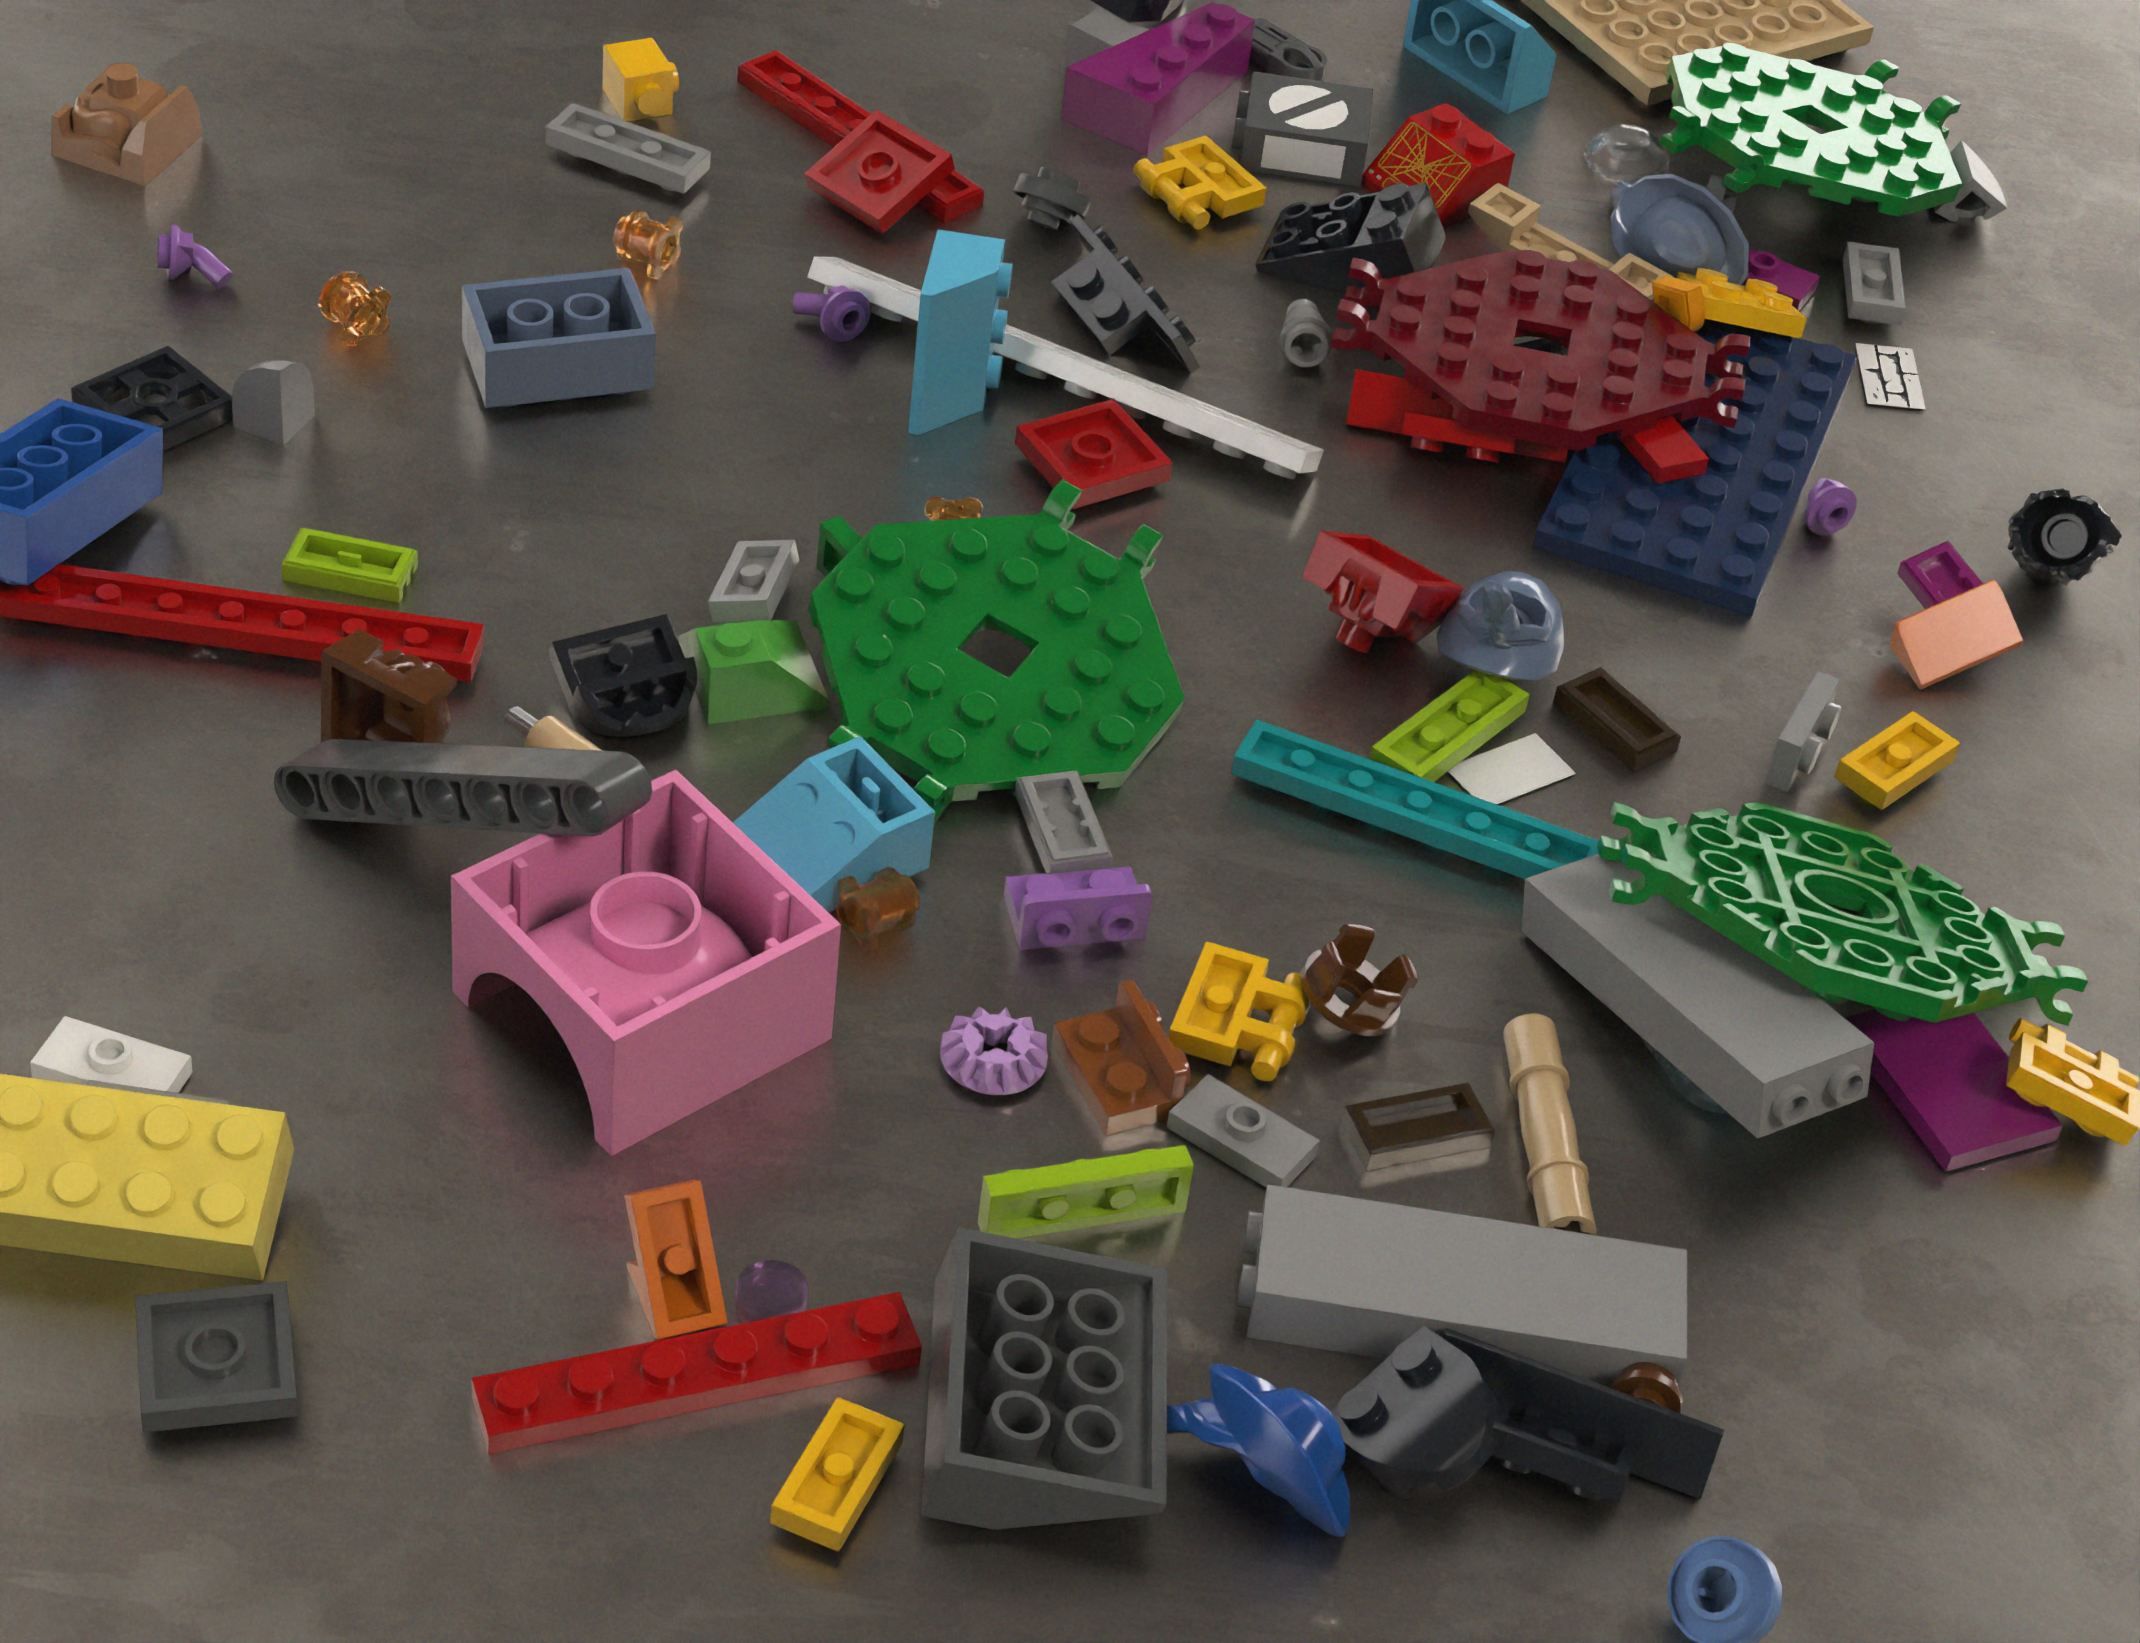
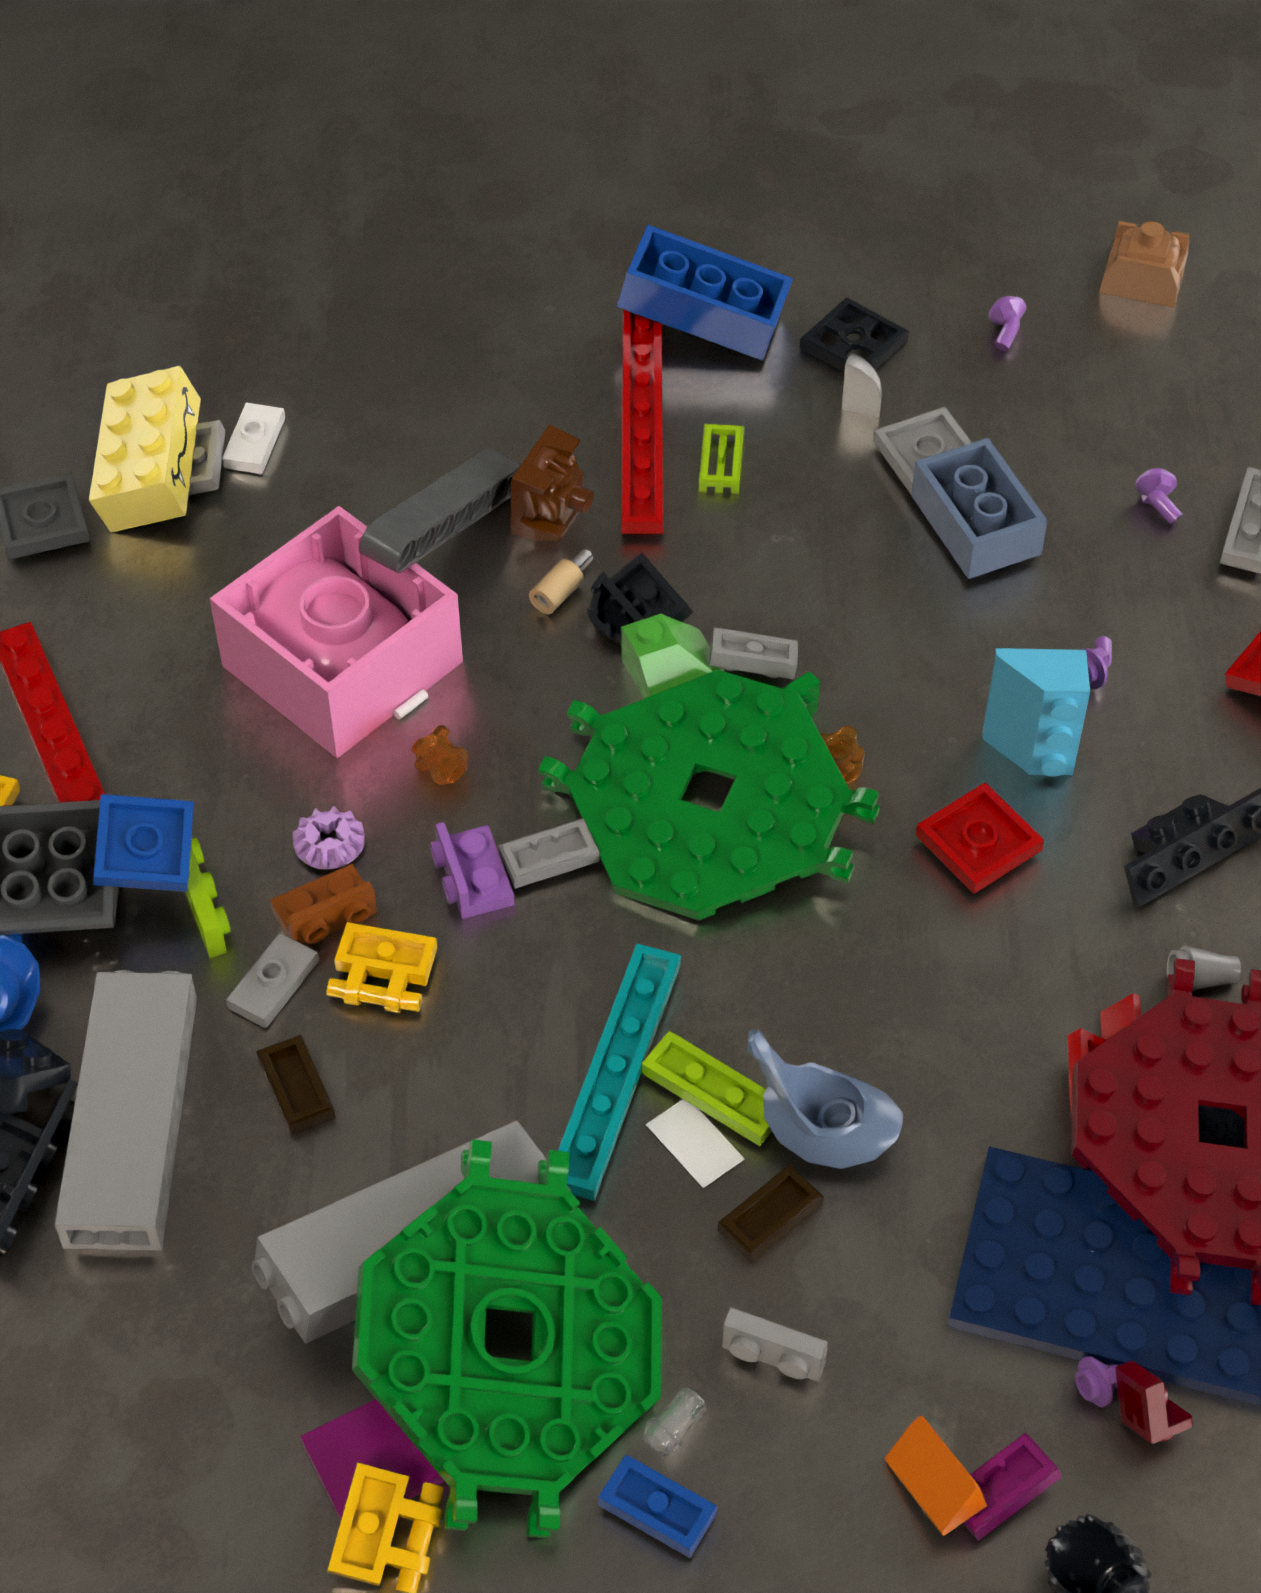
camera: 90 degrees right, 10 degrees up
clear orange brick [318,271,391,346] -> none
clear orange brick [613,209,683,280] -> none
orange slope [624,1179,728,1340] -> none
medium azure slope [733,736,935,913] -> none
clear purple tile [735,1260,809,1323] -> none
white plate [807,256,1324,479] -> none
reddish brown piece [1300,923,1418,1036] -> none
red brick [1302,530,1464,653] -> none
tan piece [1503,1013,1597,1235] -> none
reddish brown plate [1610,1362,1683,1413] -> none
red tile [1613,415,1709,483] -> none
yellow plate [1834,711,1960,810] -> none
none -> blue plate [93,794,194,892]
none -> blue plate [598,1454,717,1558]
none -> clear pin [644,1388,707,1456]
none -> light grey plate [873,407,972,494]
none -> dark red bracket [1115,1360,1193,1444]
none -> medium lavender plate [1136,468,1183,525]

